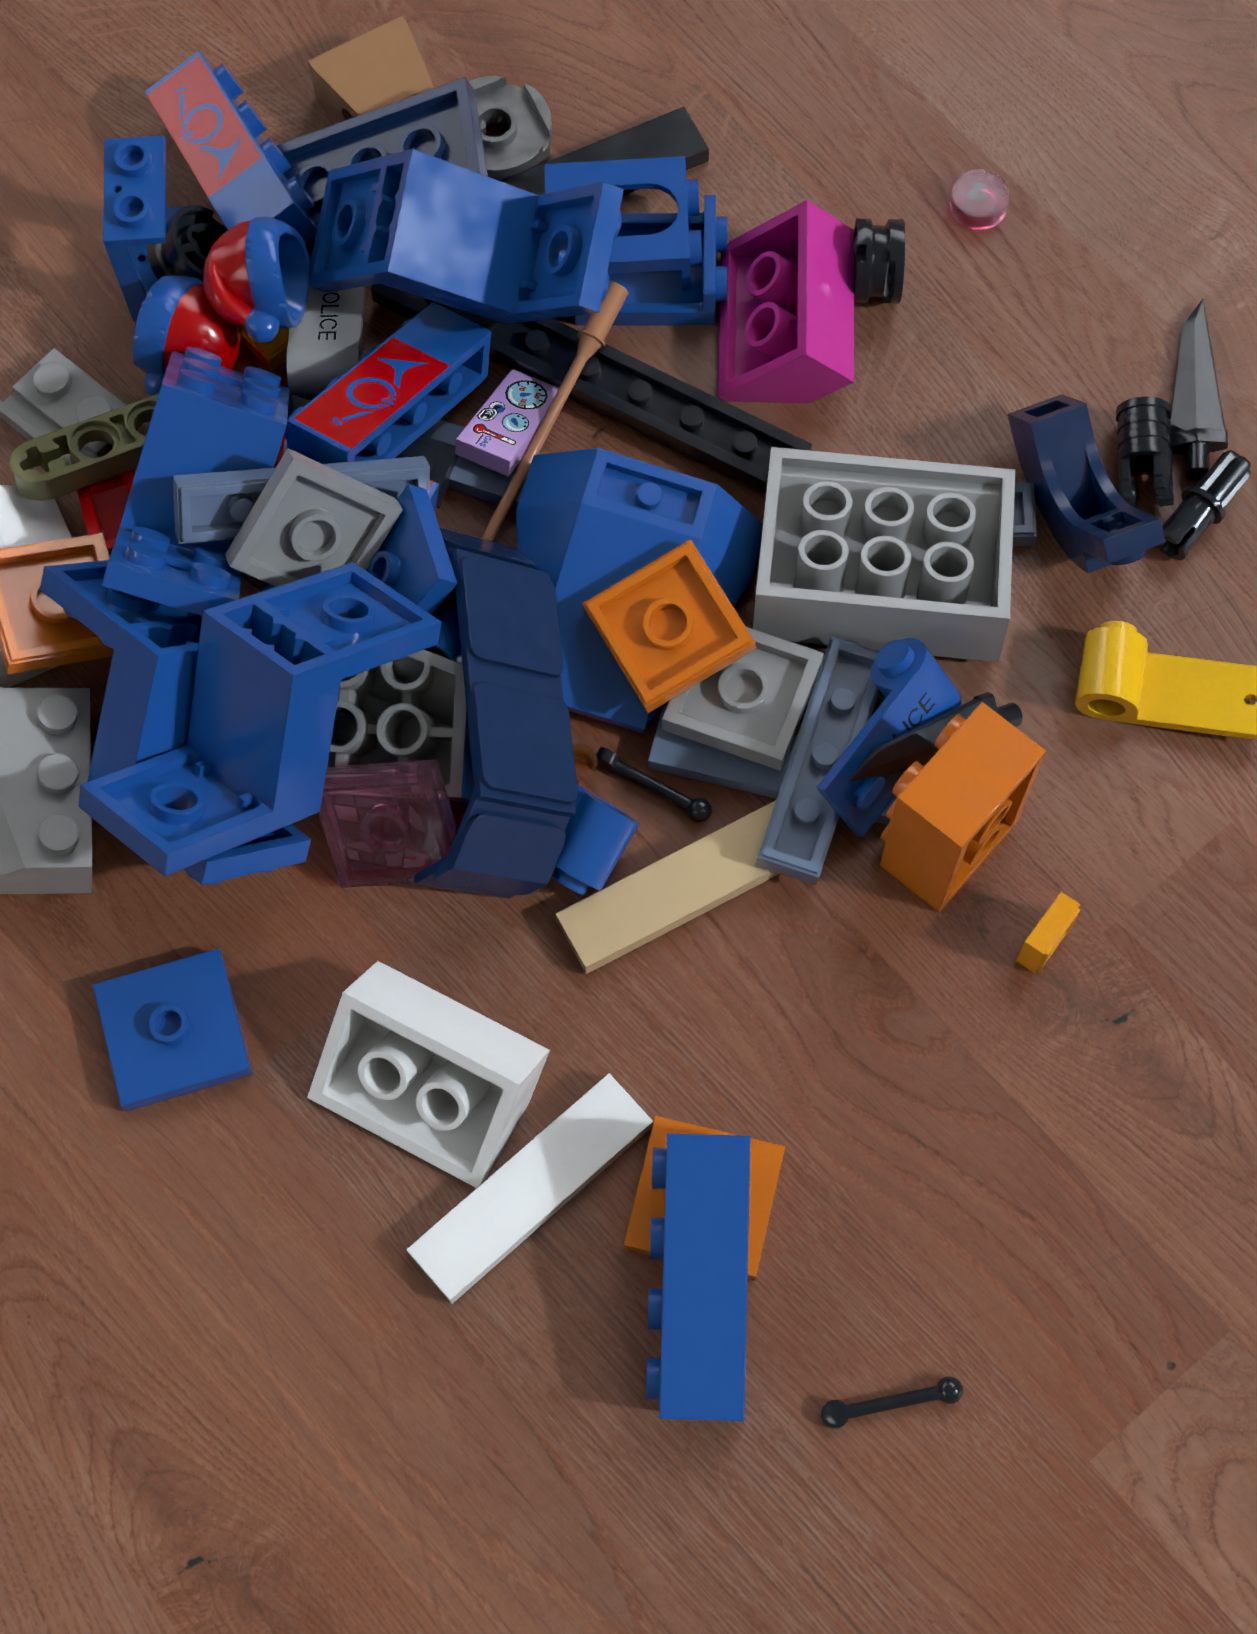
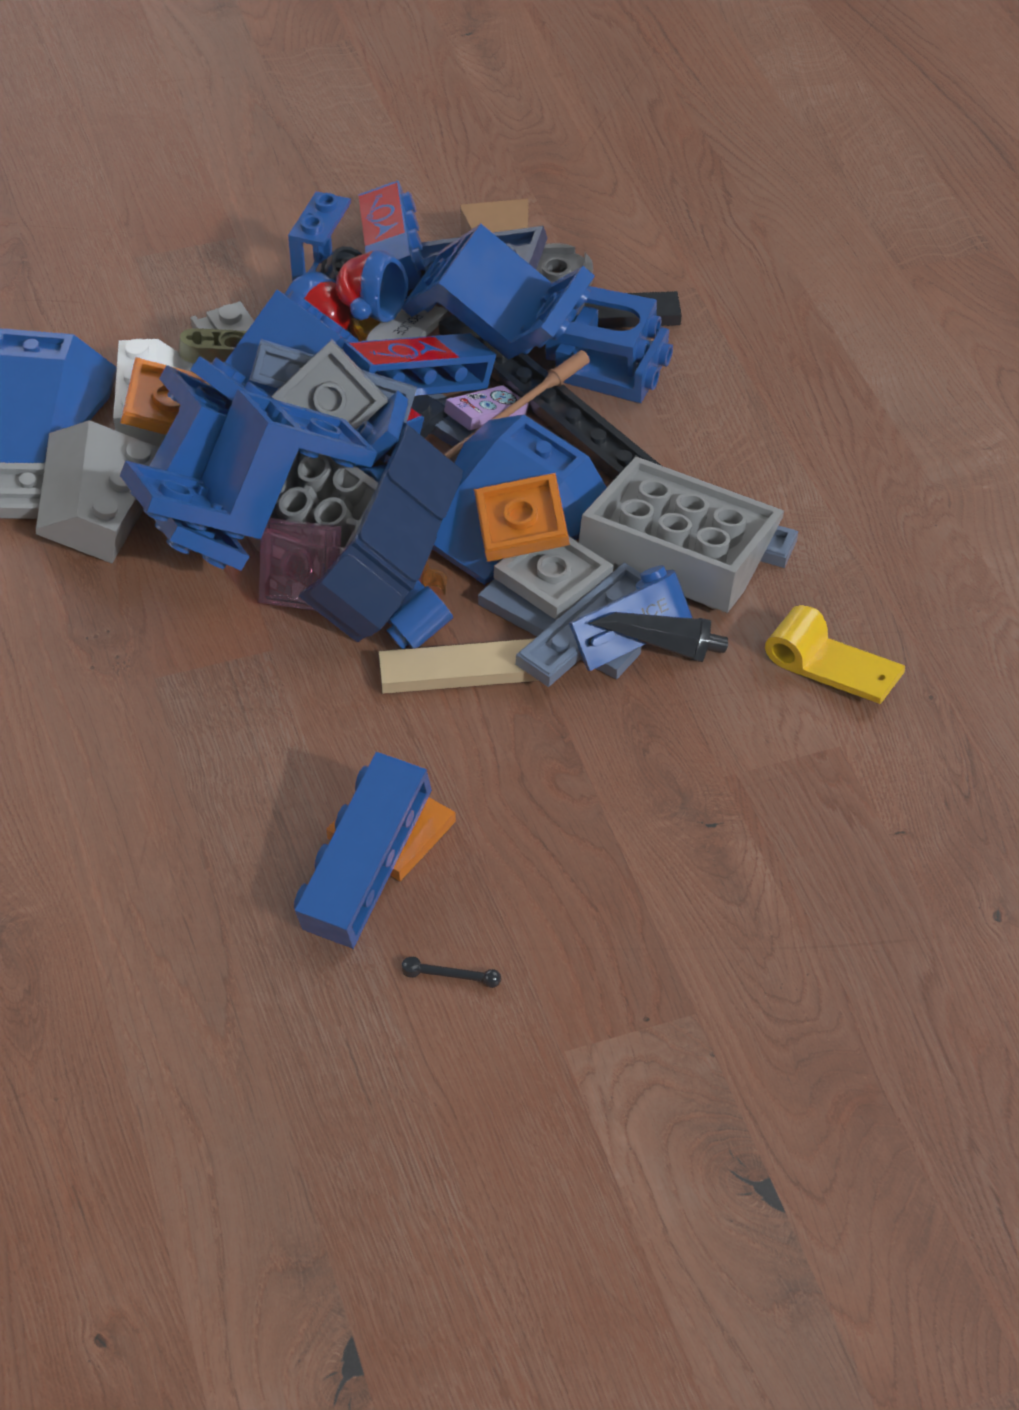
camera: 20 degrees right, 20 degrees down
blue plate [93,948,253,1112] -> none
white slope [307,961,550,1188] -> none
white tile [406,1073,653,1304] -> none
black hinge [593,747,712,822] -> none
dark pink slope [718,200,854,403] -> none
black wheel [854,218,905,304] -> none
orange brick [880,702,1046,912] -> none
clear pink tile [950,169,1010,230] -> none
dark blue arch [1007,394,1166,573] -> none
light orange tile [1016,892,1081,974] -> none
black hinge [1116,396,1174,508] -> none
black axle [1160,450,1251,561] -> none
black bar [1169,299,1228,480] -> none

